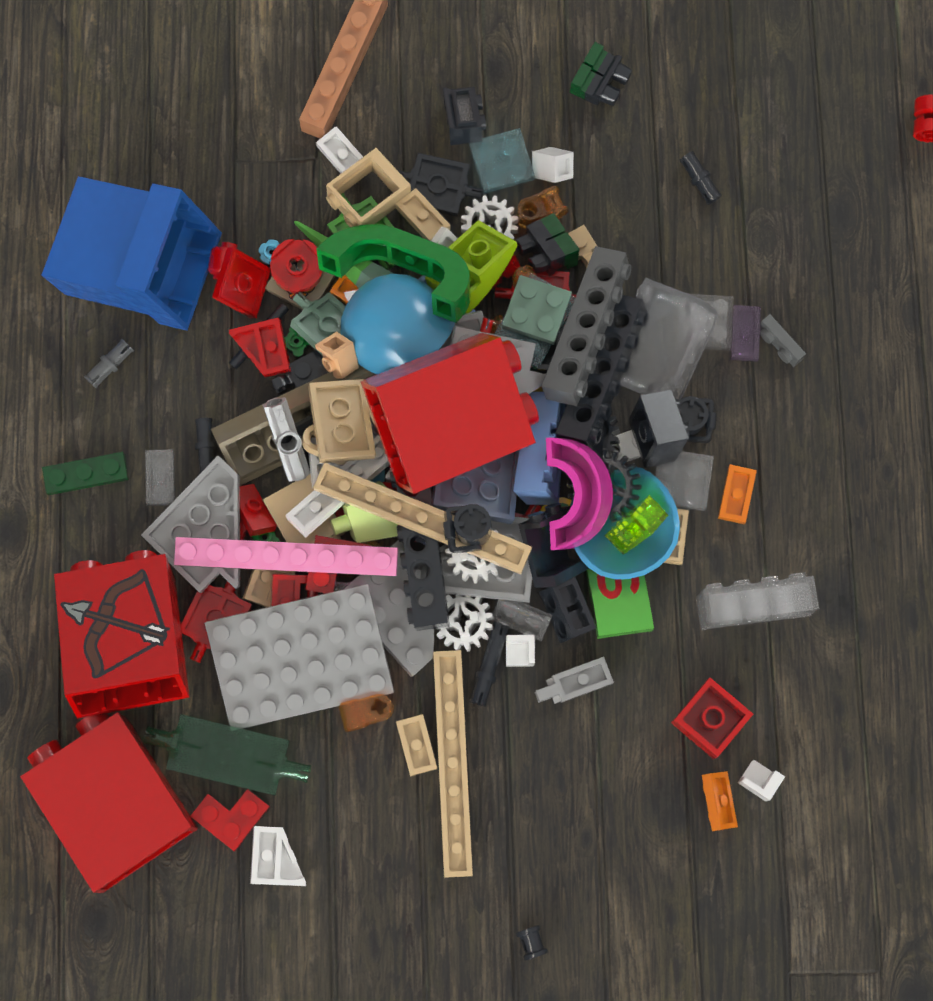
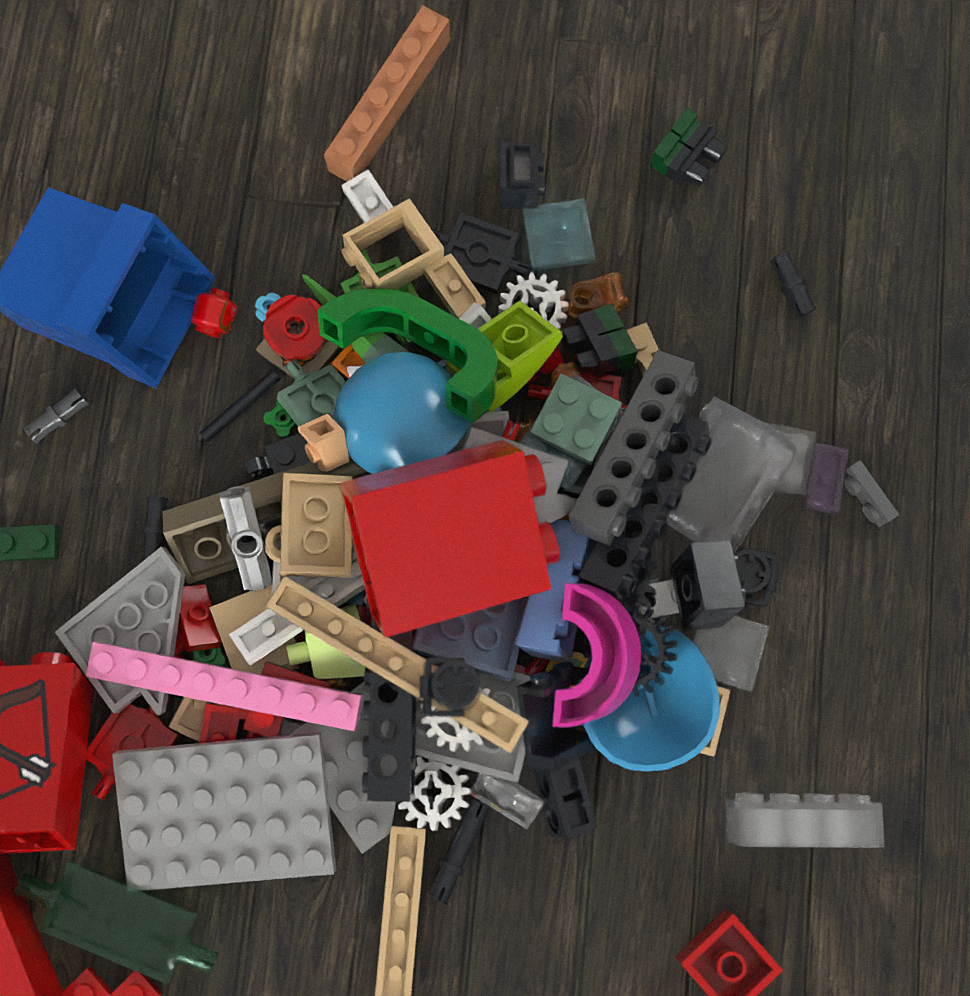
camera: 10 degrees right, 0 degrees up
clear plate [146,449,175,506] -> none
red tile [212,247,271,318] -> none
red wing [229,317,291,378] -> none
clear orange piece [338,694,394,732] -> none
tan plate [396,714,437,776] -> none
white panel [506,635,535,667] -> none
white panel [532,147,574,183] -> none
light grey hinge [535,657,614,704] -> none
bright green slope [586,568,654,639] -> none
clear neon green slope [604,495,668,555] -> none
orange plate [718,464,757,524] -> none

